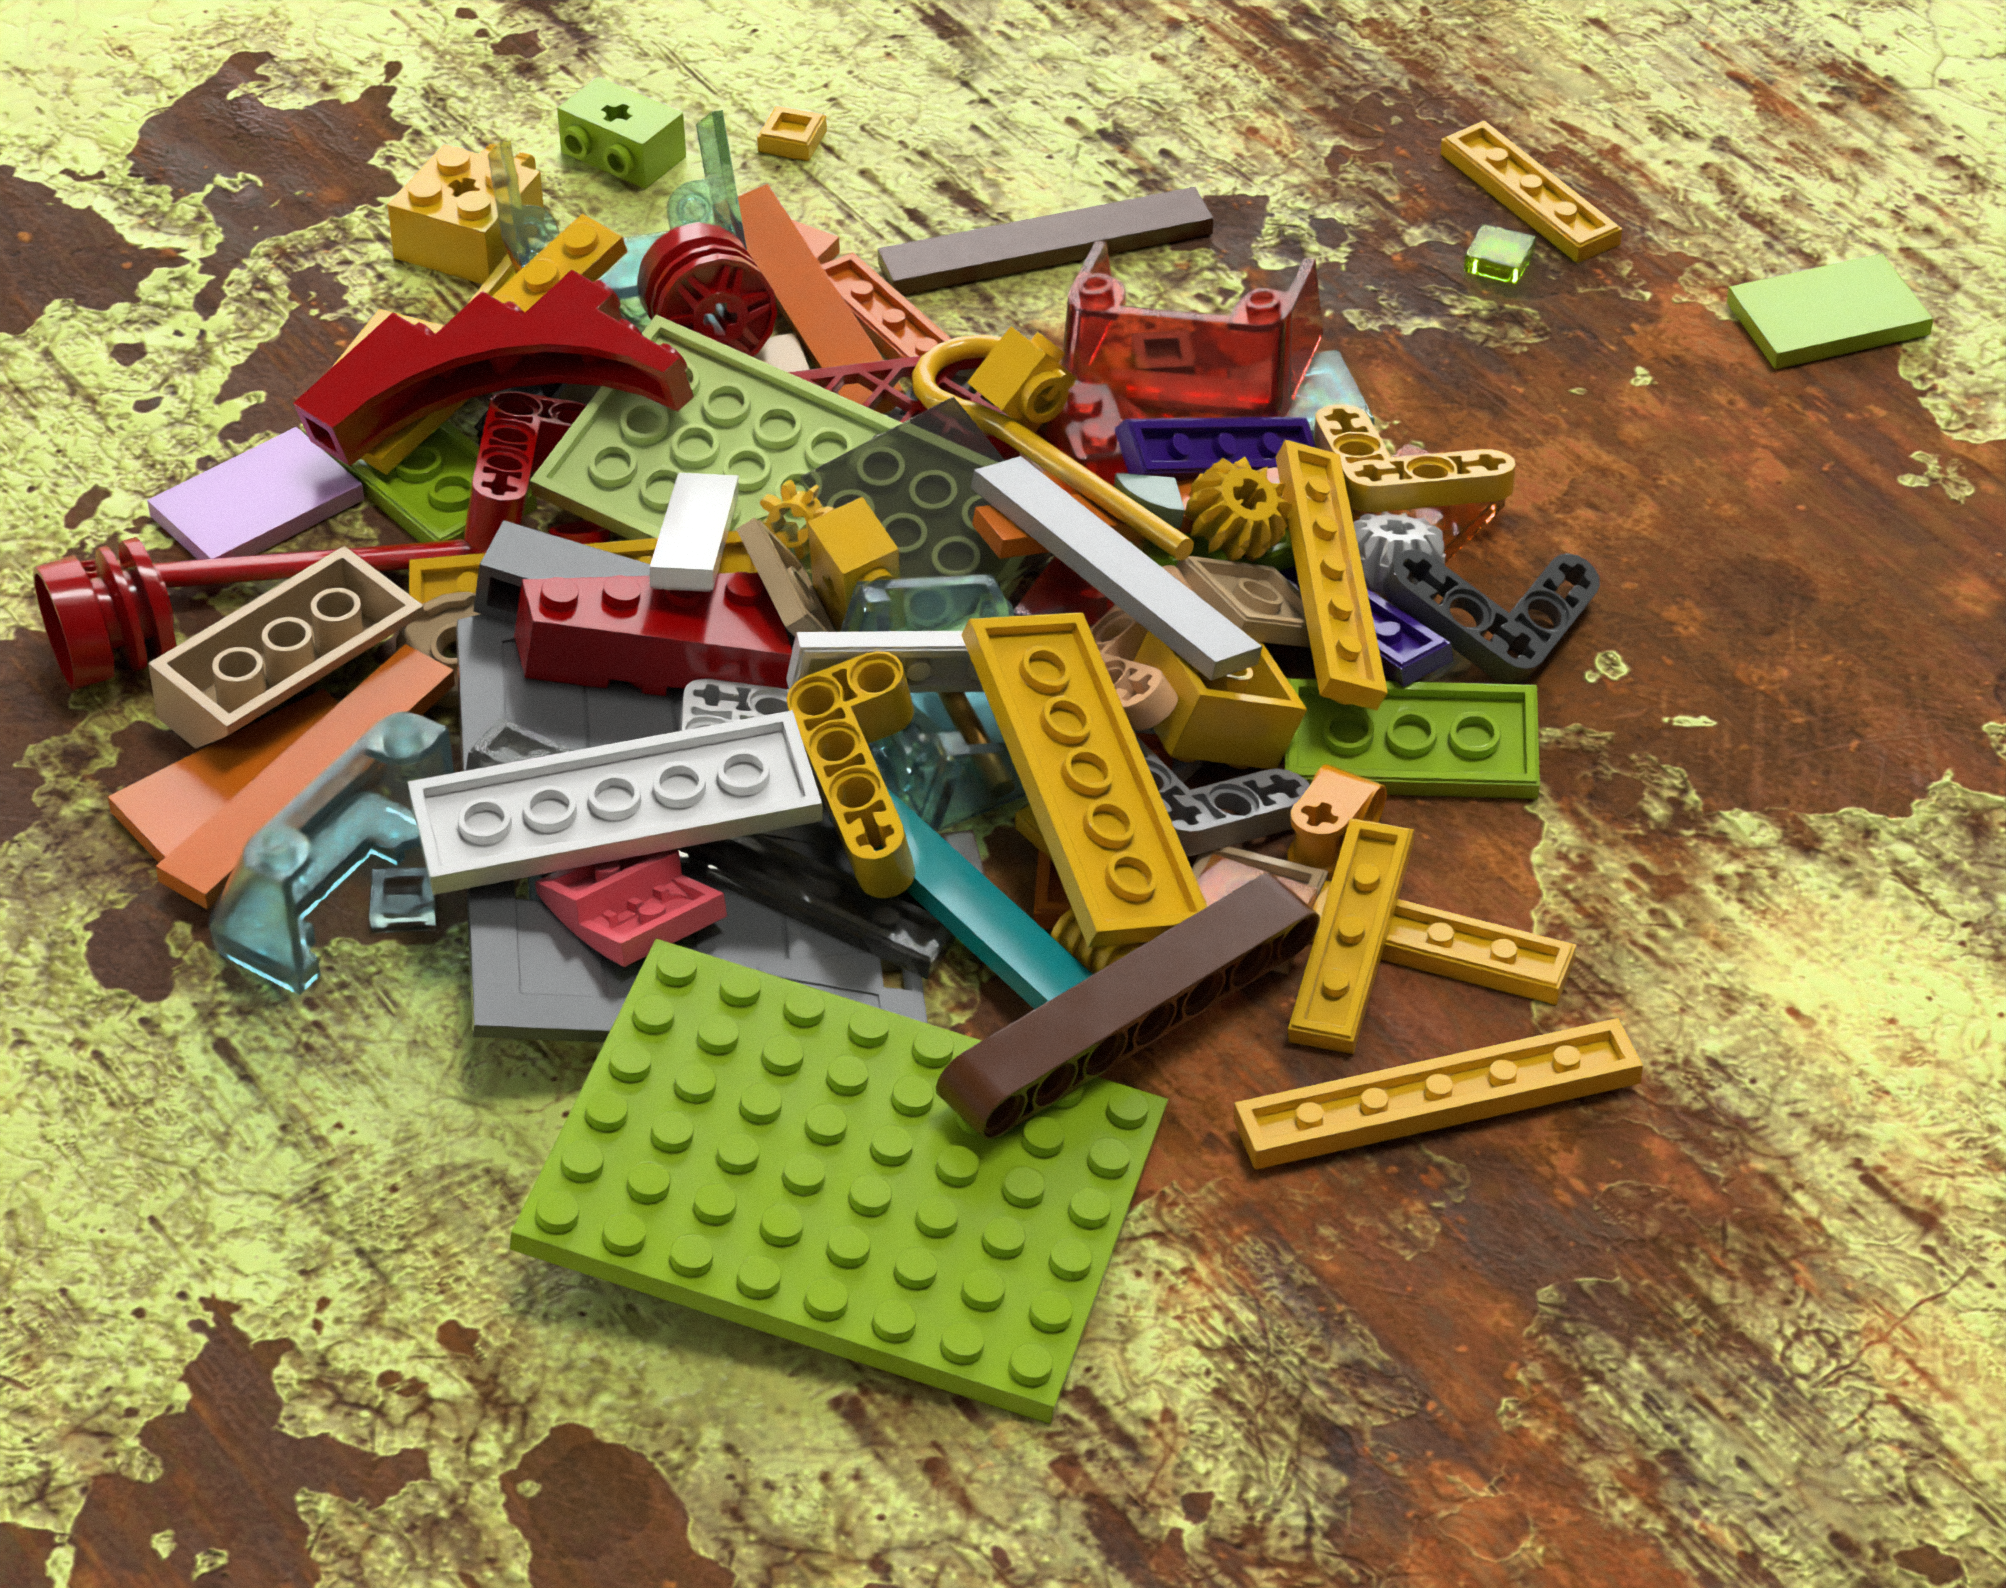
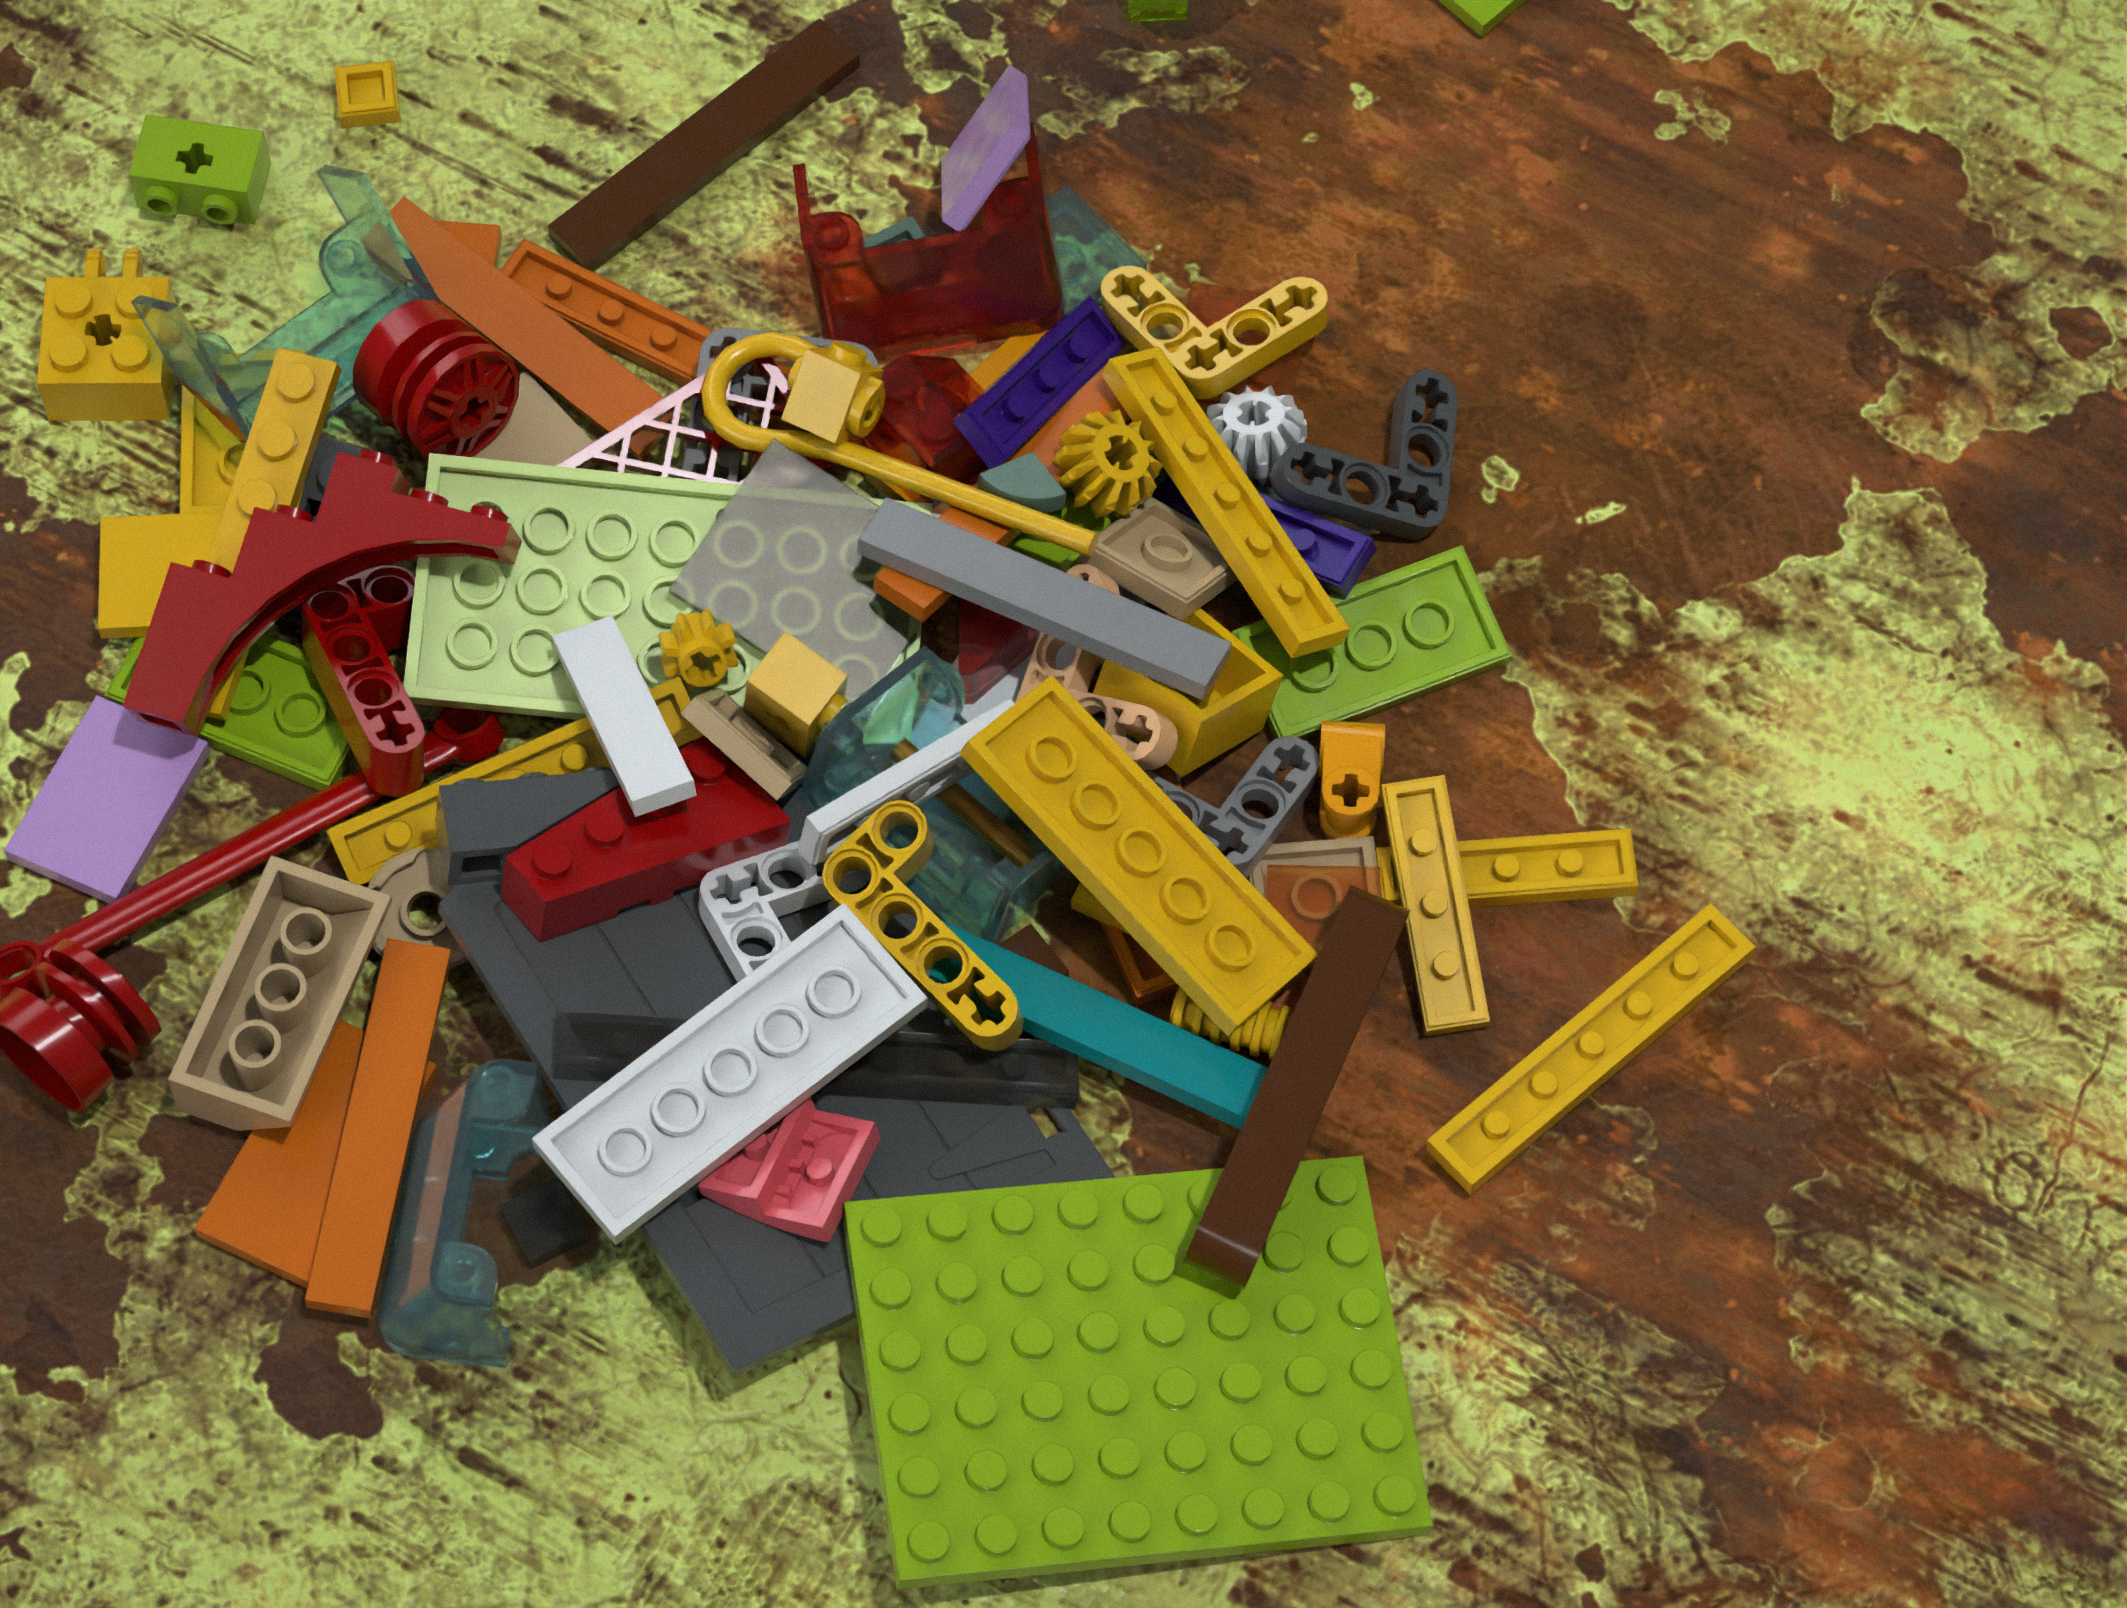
camera: 25 degrees left, 20 degrees up
none -> lavender tile [941,65,1030,232]

